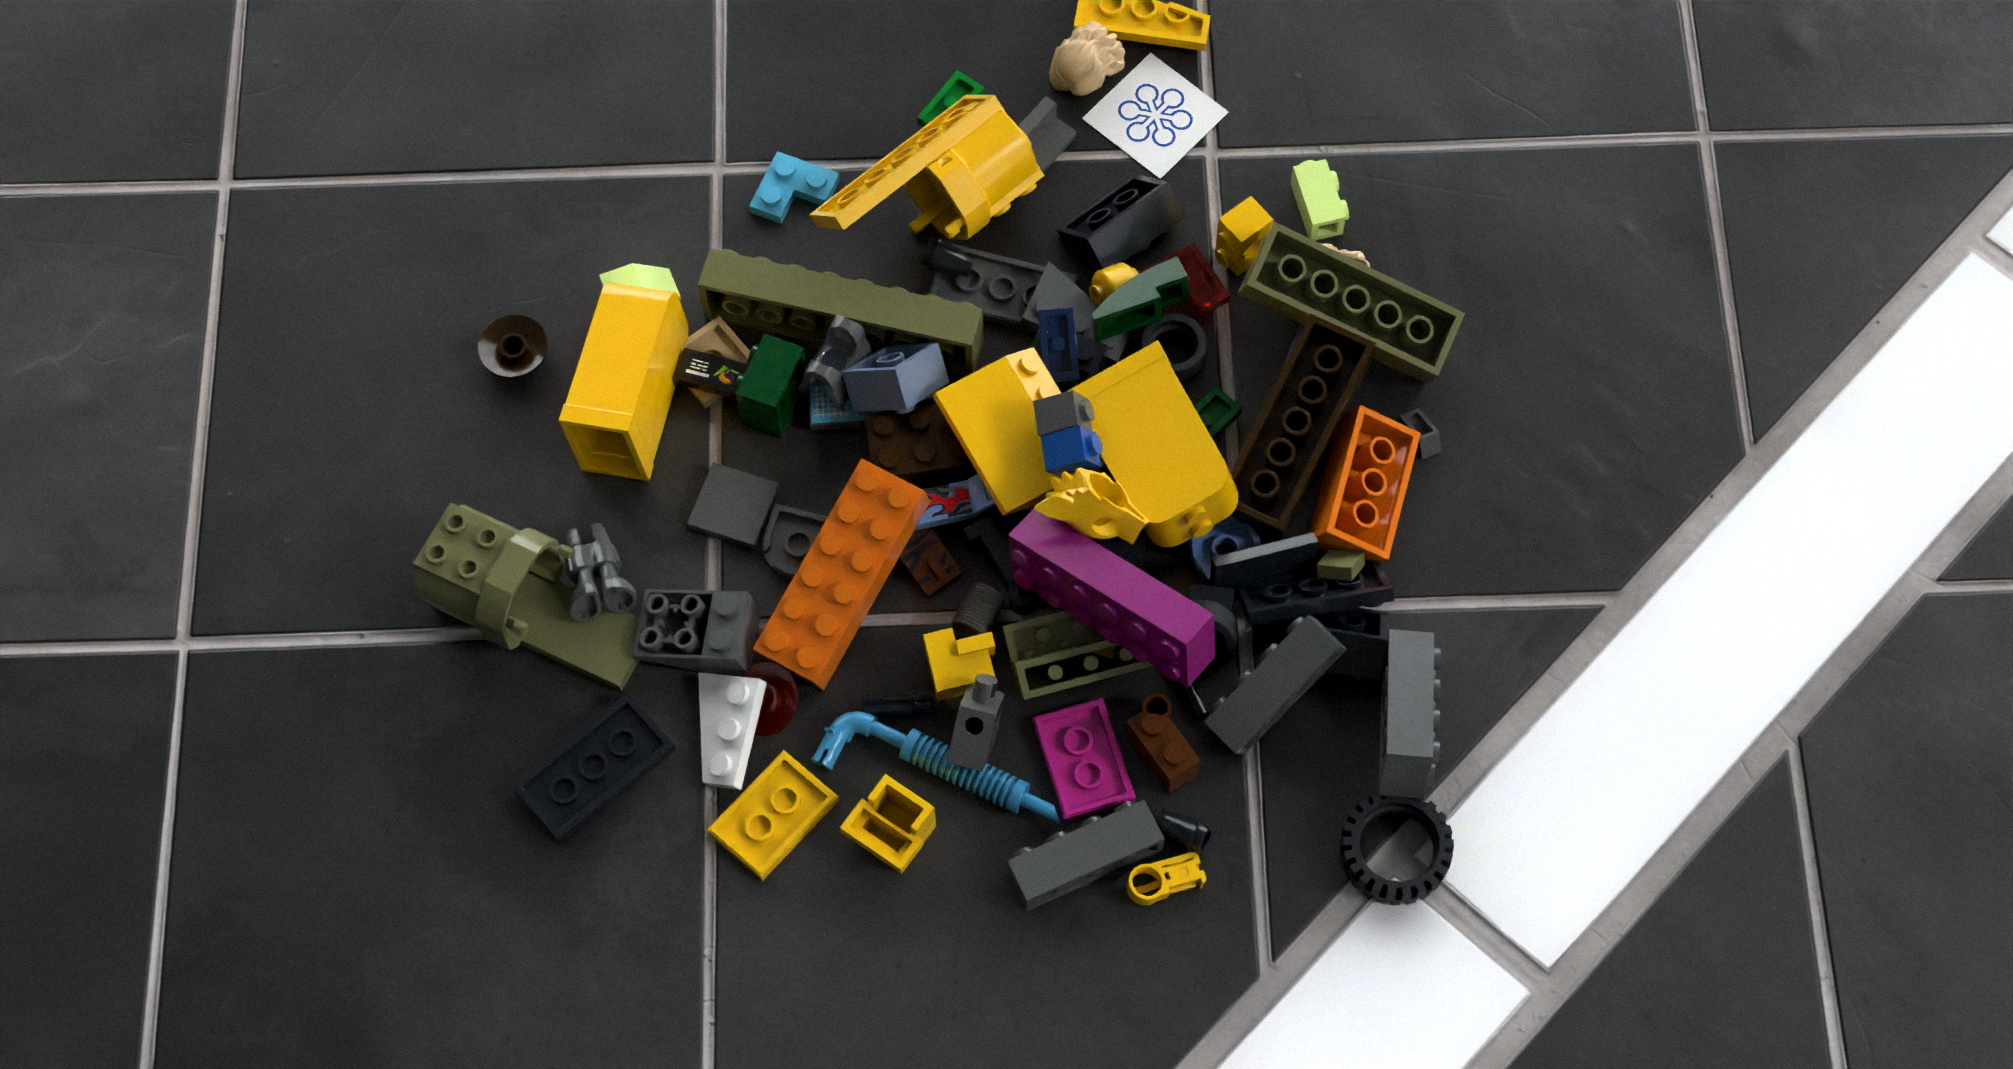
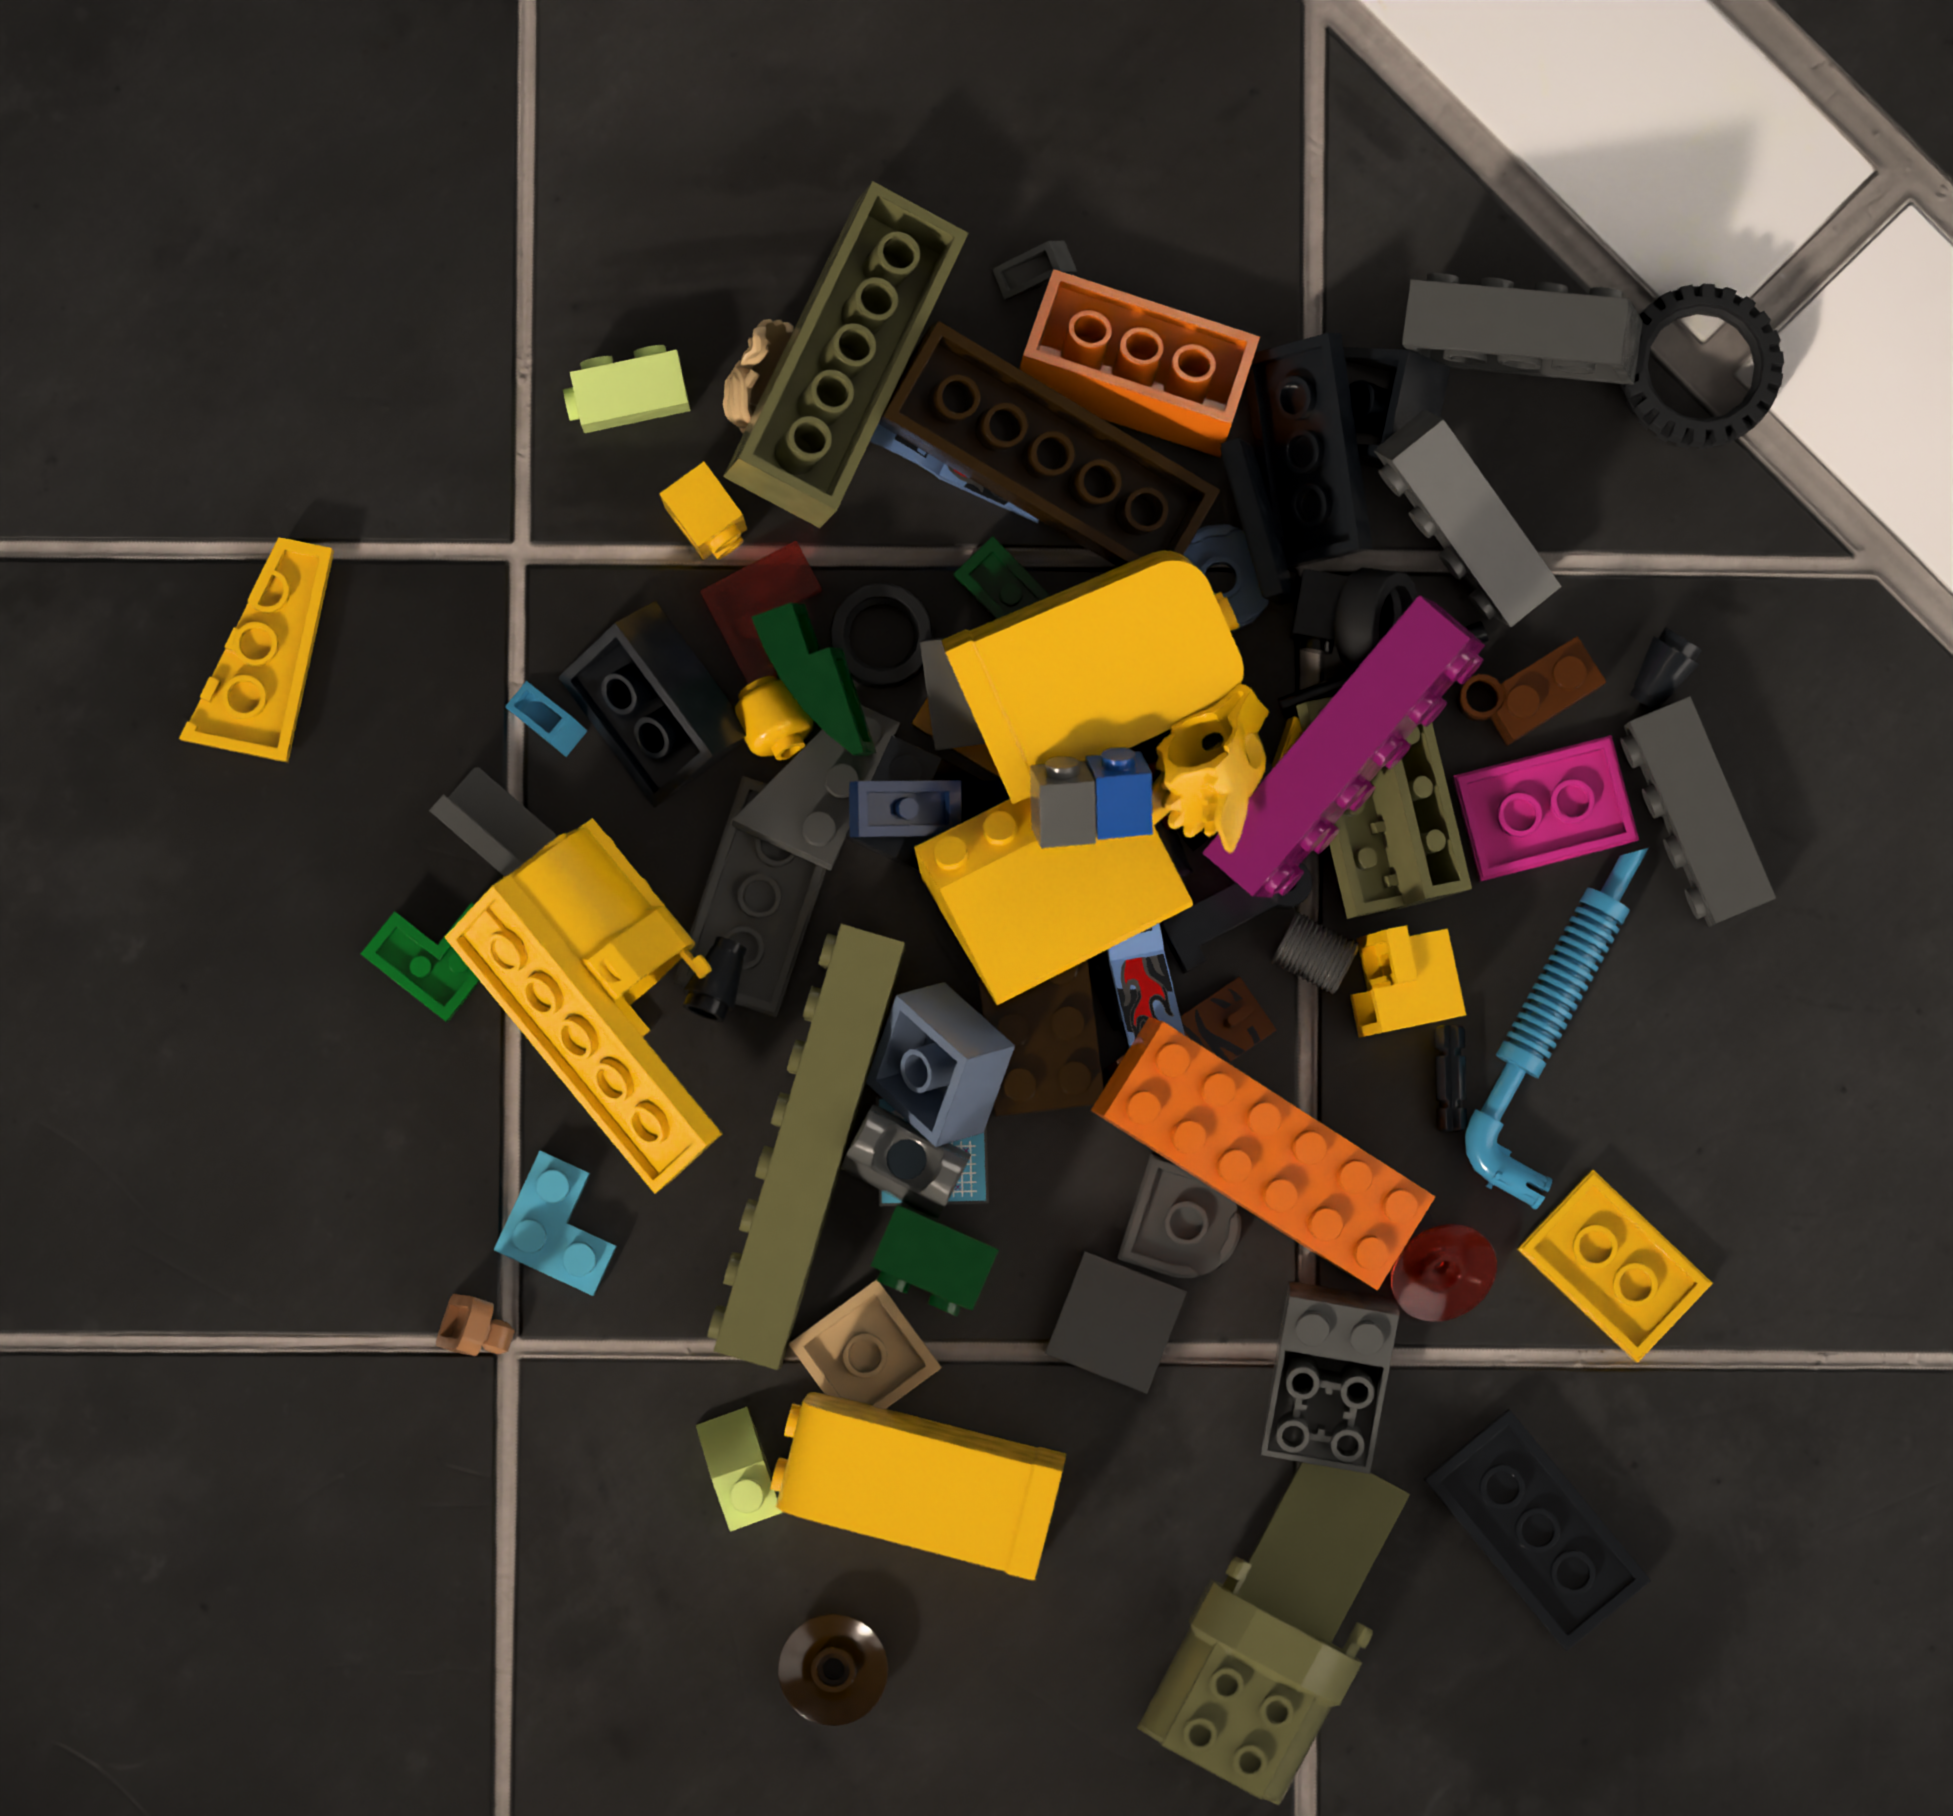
camera: 90 degrees left, 20 degrees up
dark grey piece [566,523,637,622] -> none
tile [673,347,749,400] -> none
white wing [698,673,767,790] -> none
yellow plate [840,774,936,874] -> none
dark grey torso [947,674,1005,772] -> none
tan hair [1049,21,1125,96] -> none
white sticker [1082,53,1229,179] -> none
yellow piece [1126,852,1206,906] -> none
olive tile [1317,549,1365,581] -> none
none -> medium nougat piece [436,1294,515,1356]
none -> dark azure piece [505,681,588,757]

